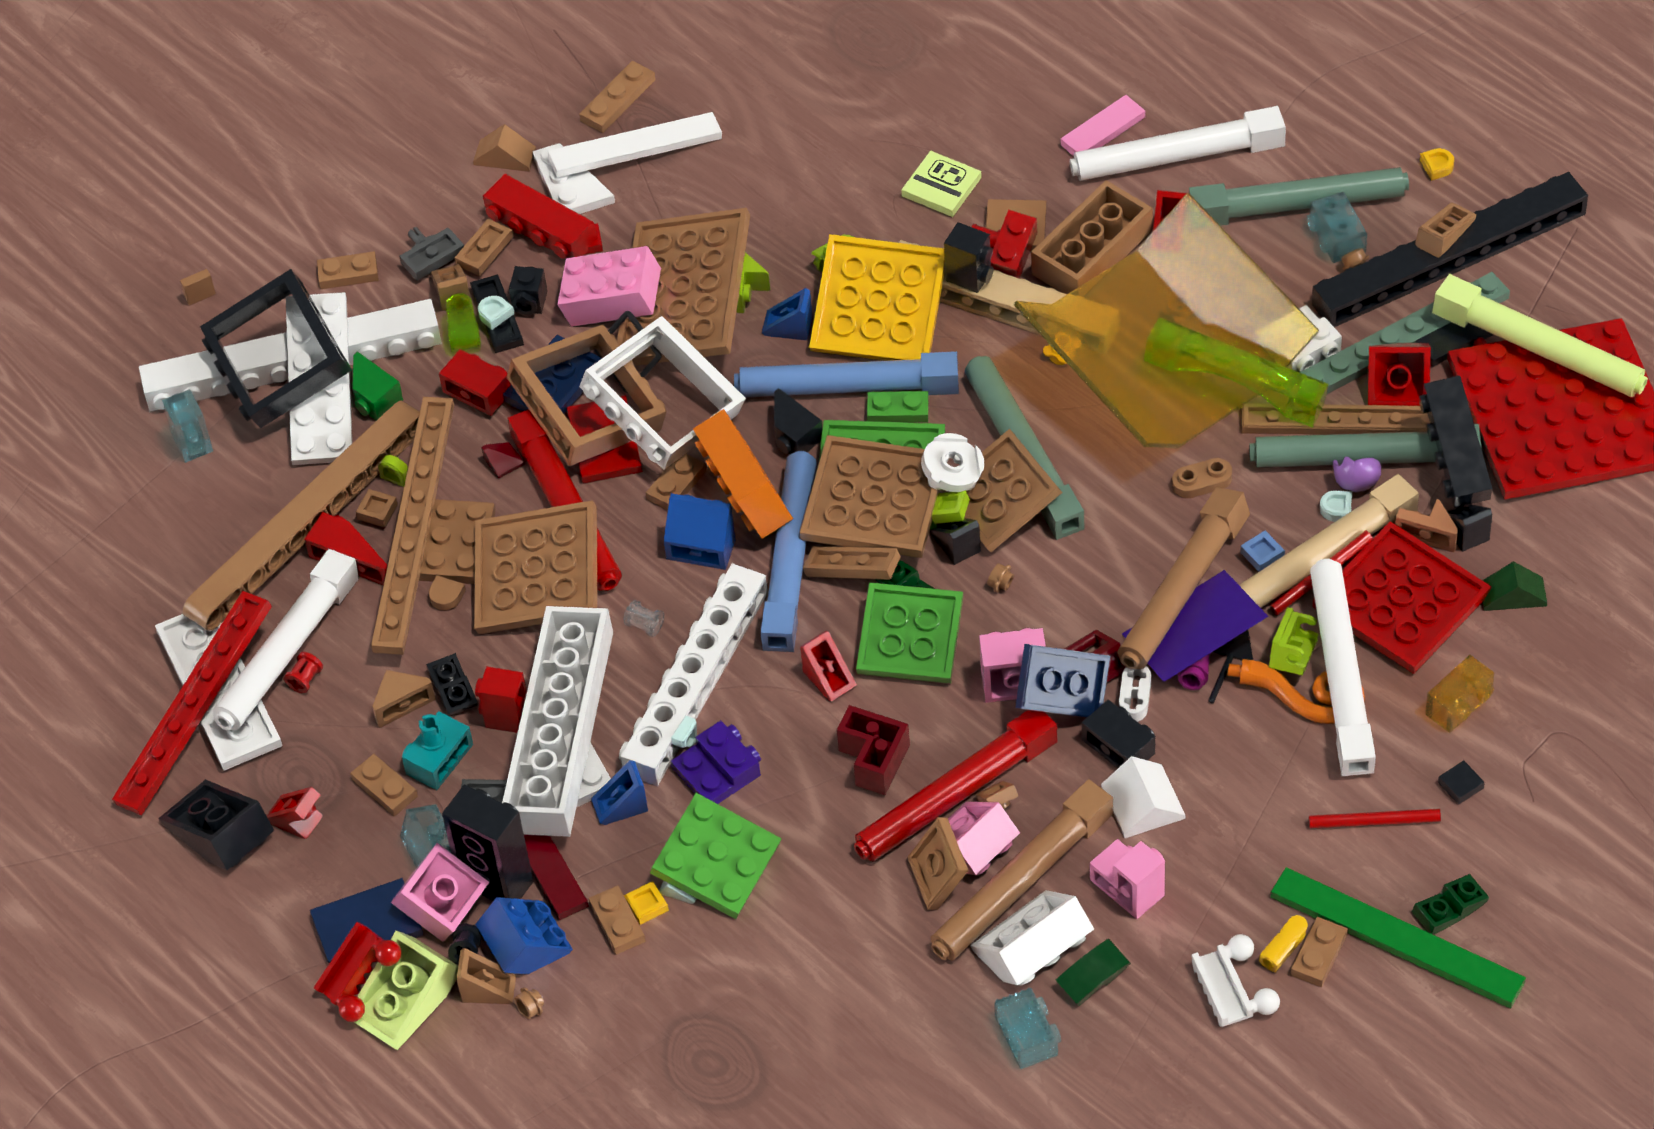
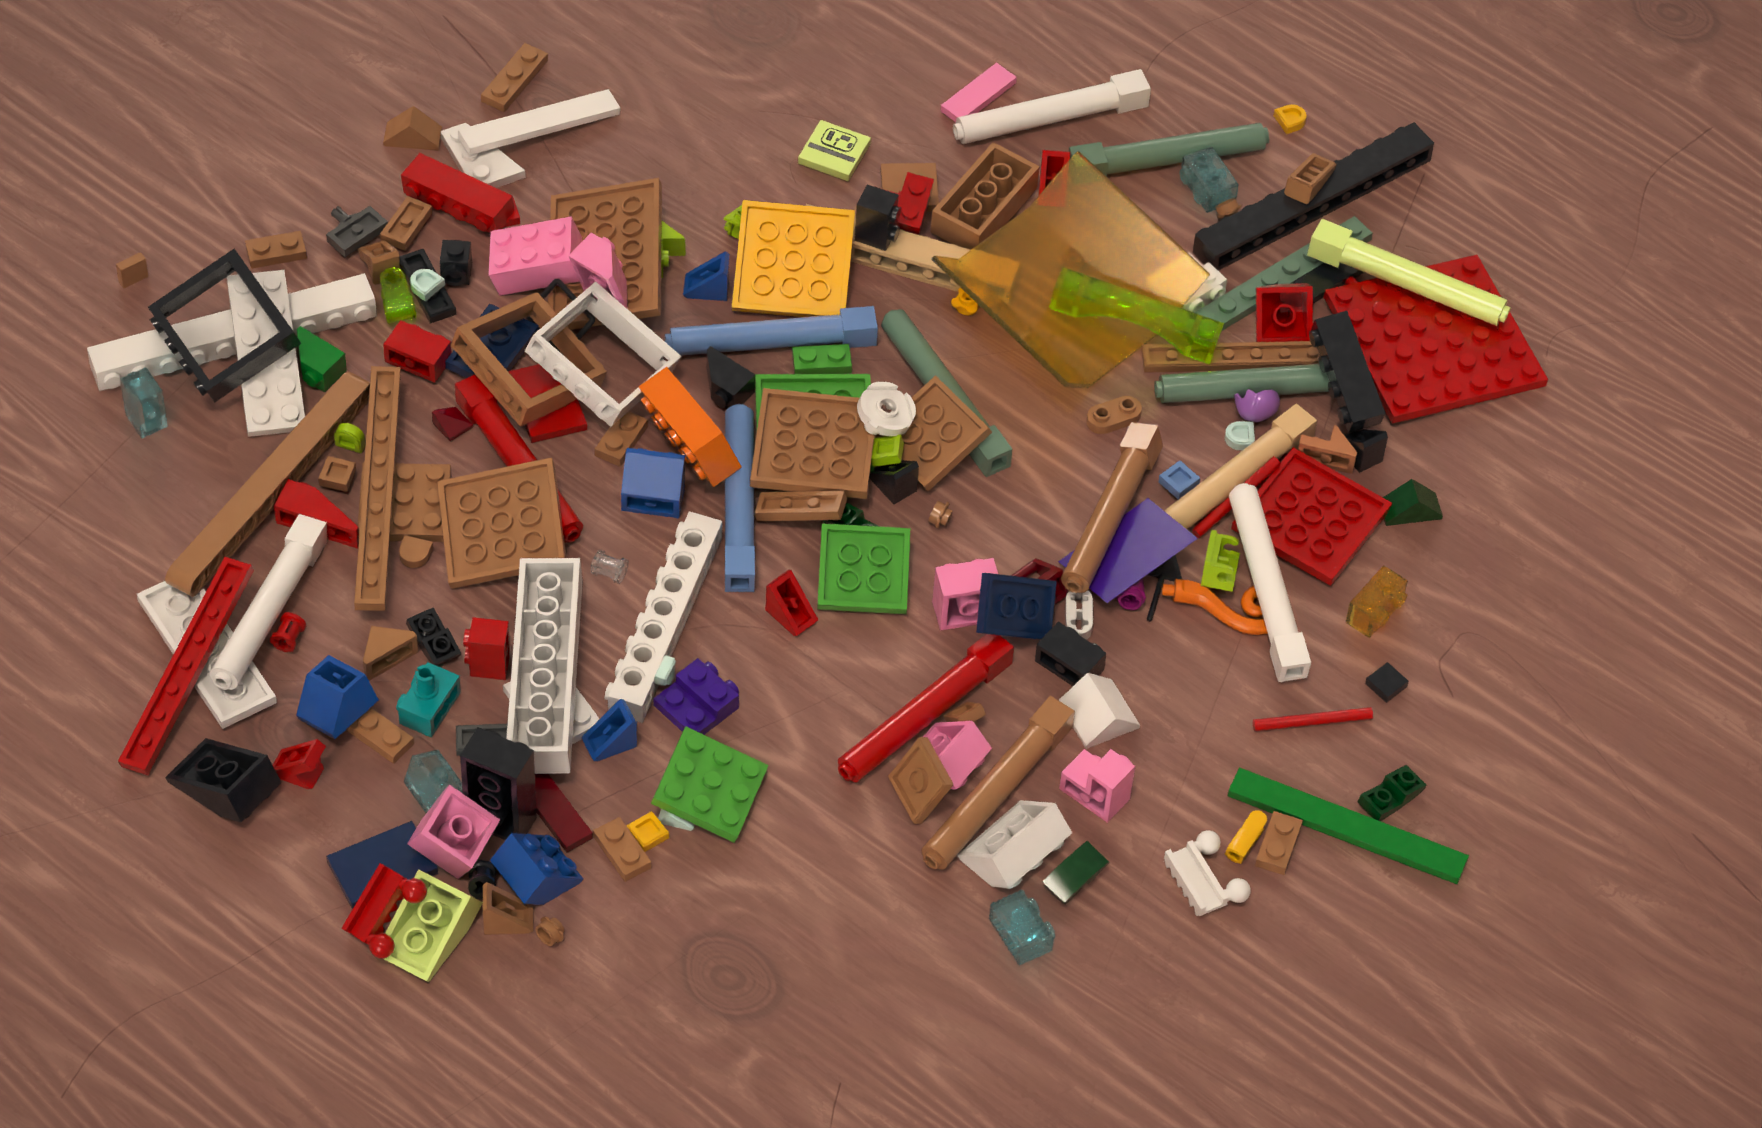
camera: 15 degrees left, 0 degrees up
dark red brick [837,705,910,795] -> none
none -> blue slope [296,655,379,739]
none -> bright pink slope [568,233,628,309]

